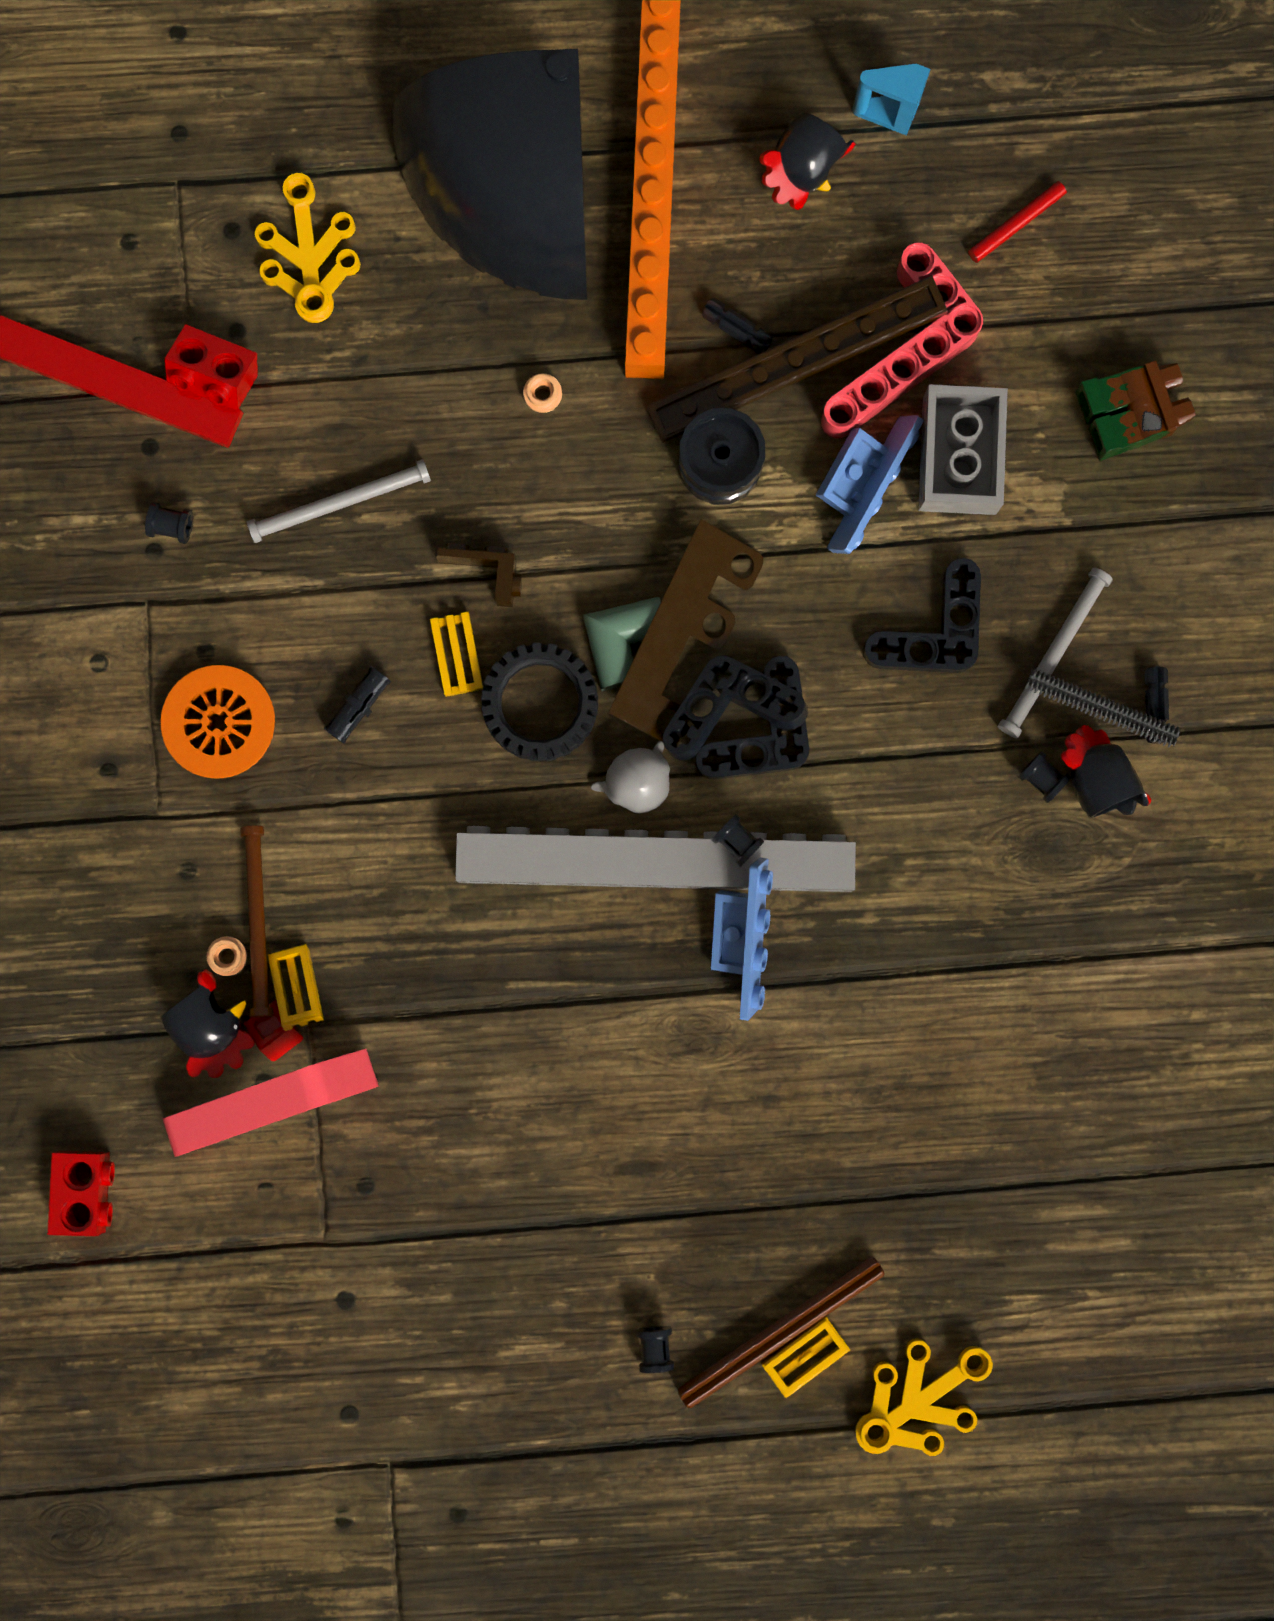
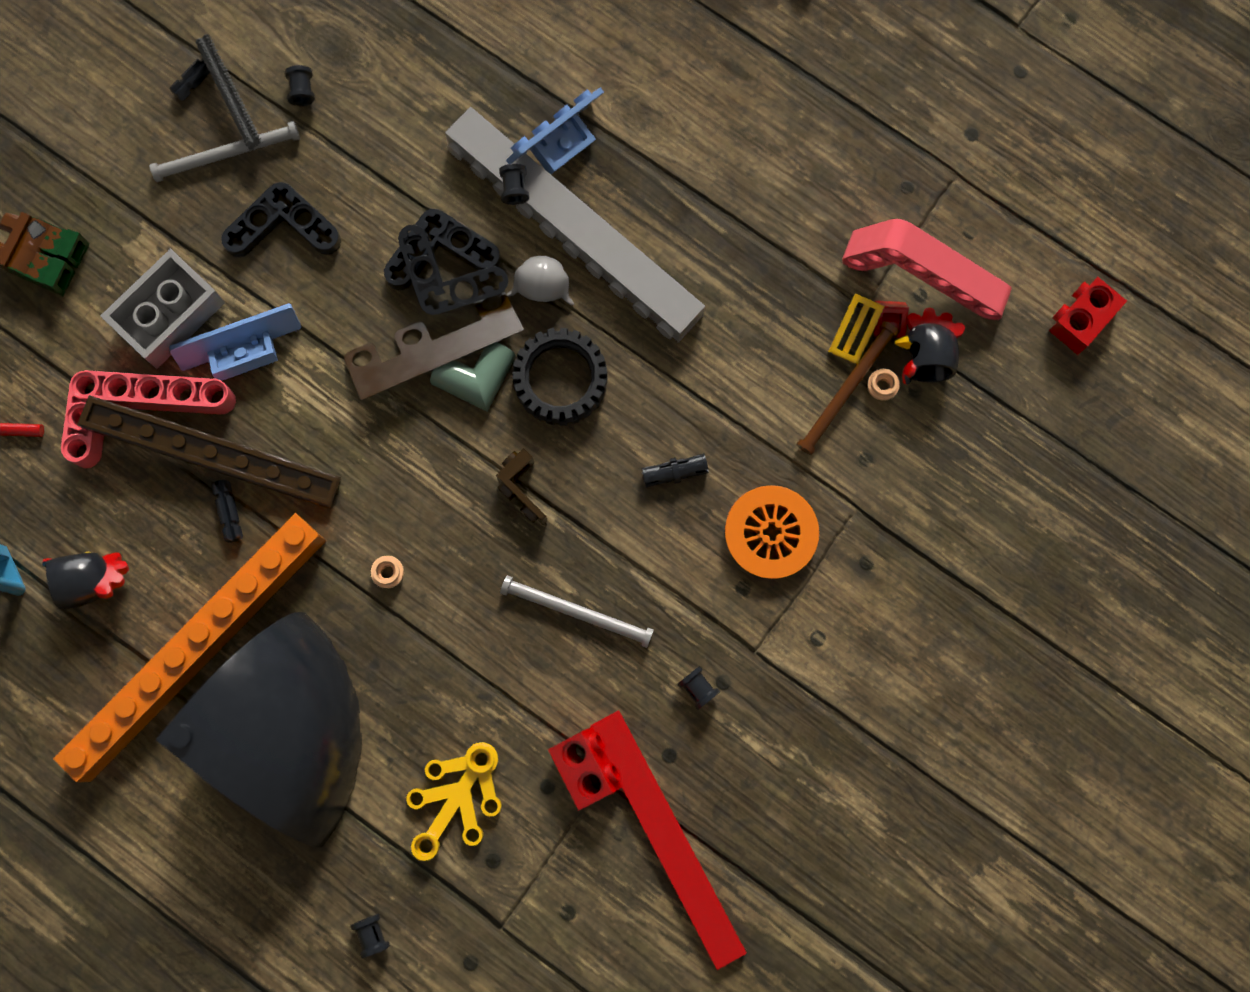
camera: 140 degrees left, 5 degrees down
yellow tile [430,612,483,697] -> none
black wheel [679,408,766,505] -> none
black piece [1061,725,1151,818] -> none
none -> black bush [350,913,390,959]

